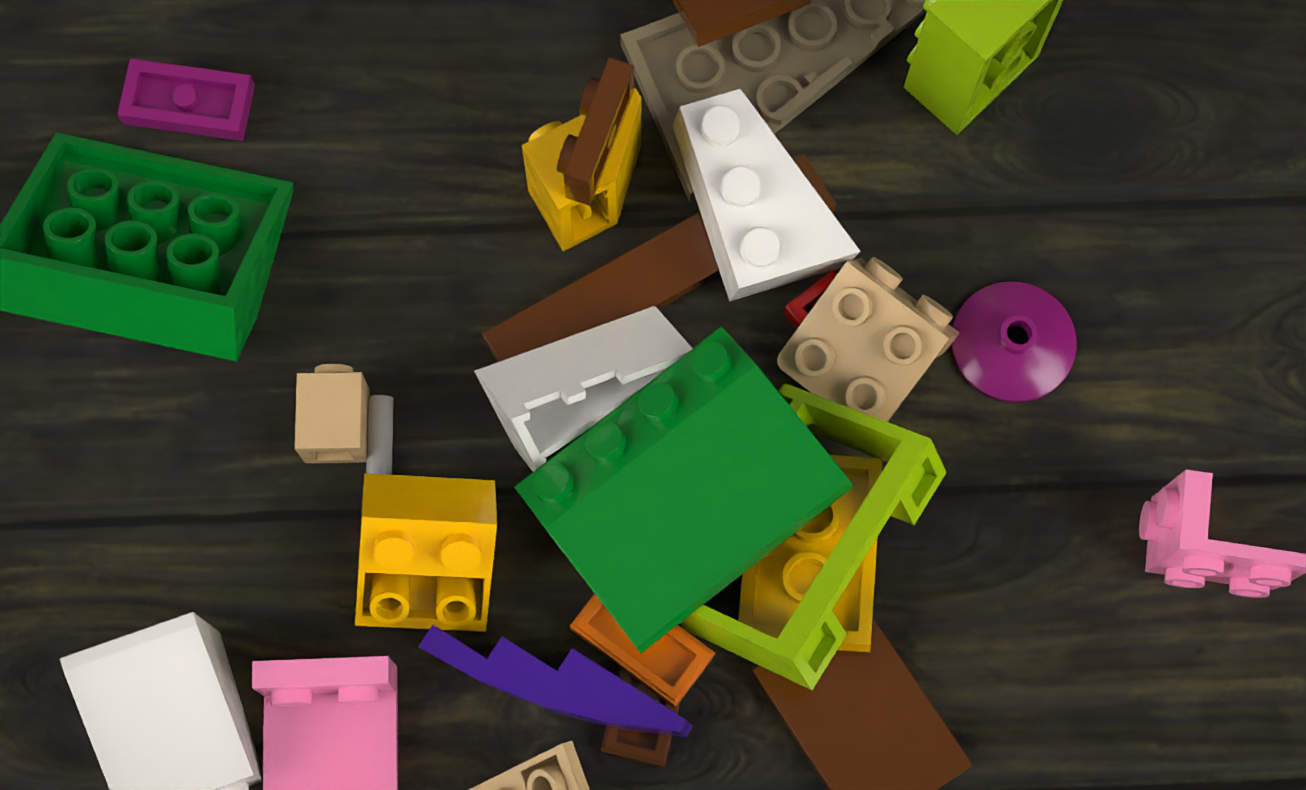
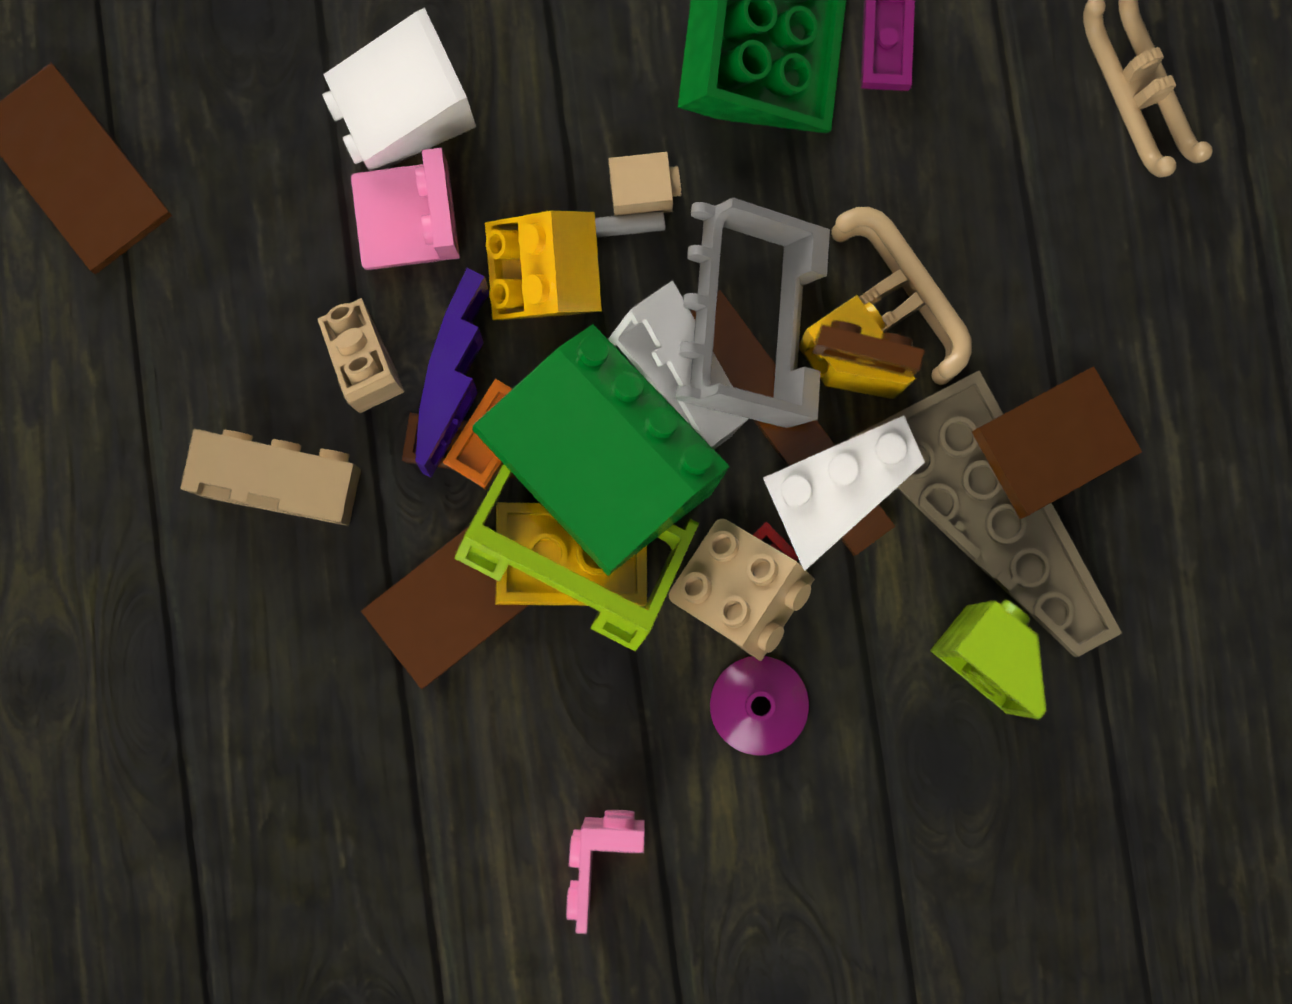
camera: 85 degrees right, 10 degrees up
none -> light grey hinge [676,198,830,428]
none -> tan piece [831,207,972,385]

